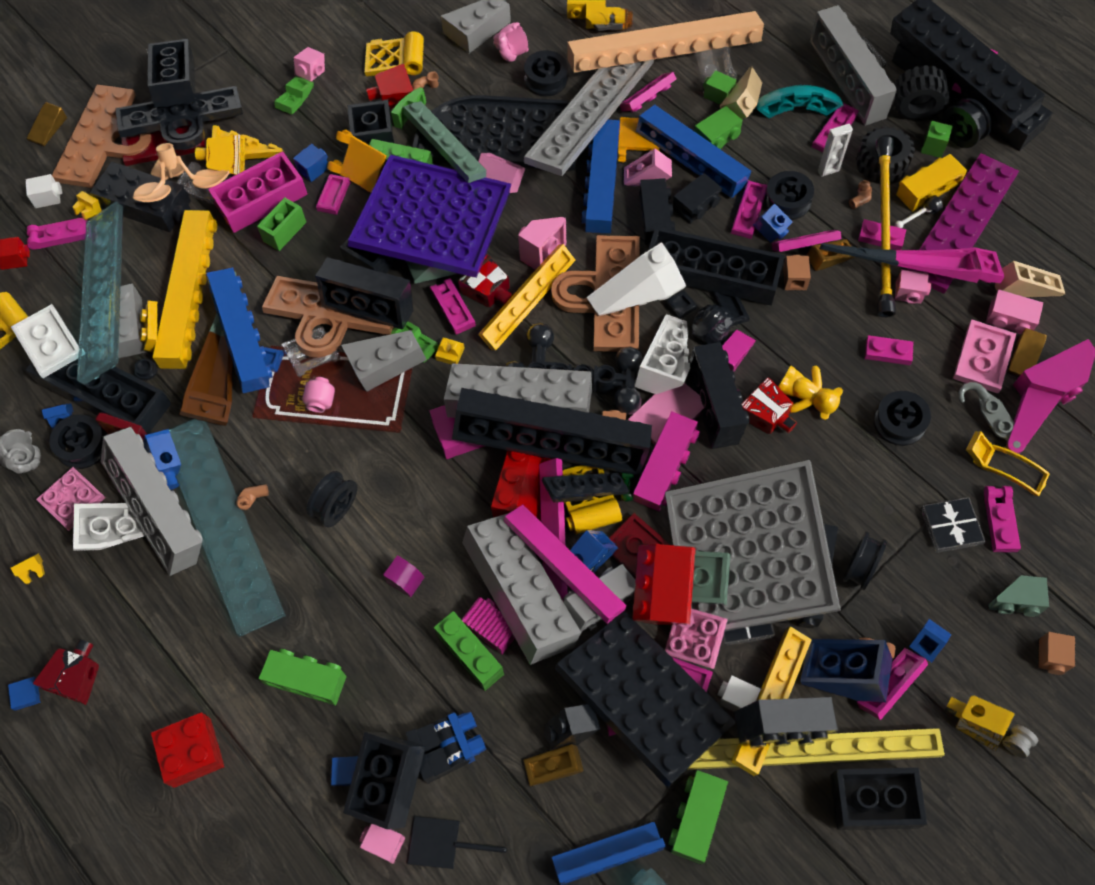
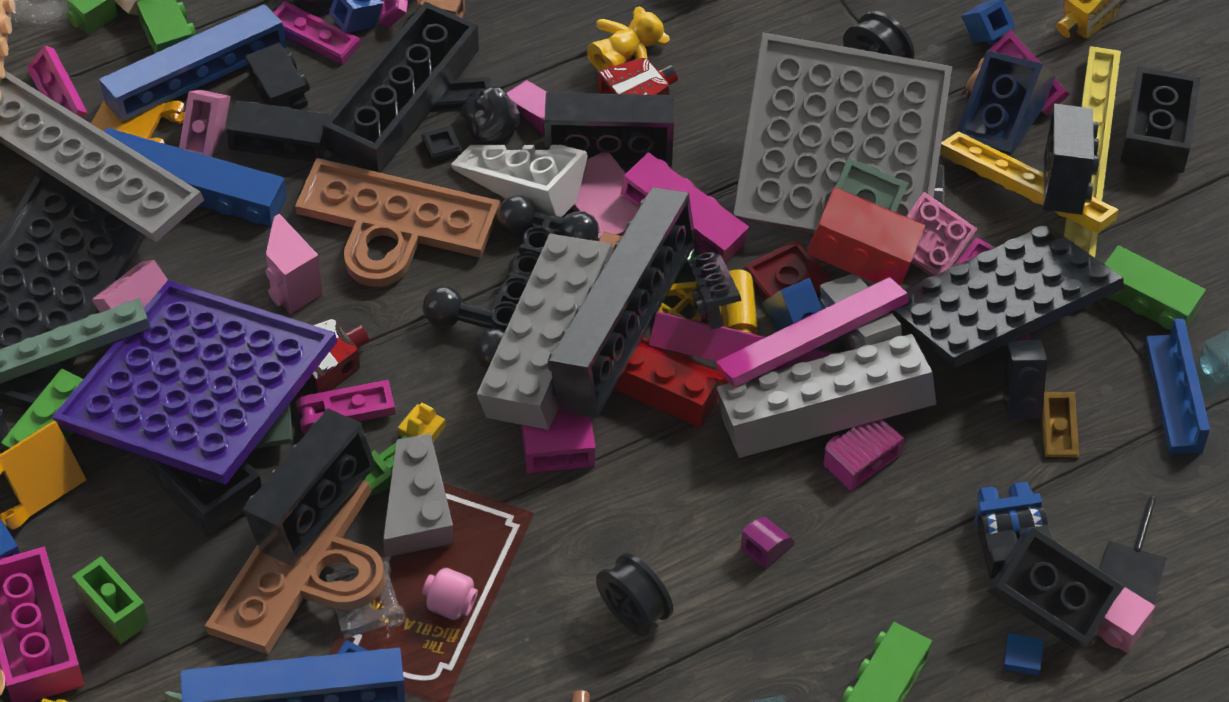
camera: 80 degrees left, 10 degrees down
dark pink tile [316,174,350,215] -> none
bright green brick [434,611,504,691] -> none
yellow plate [478,244,575,350] -> none
white wedge [587,242,686,316] -> none
white brick [718,676,761,712] -> none

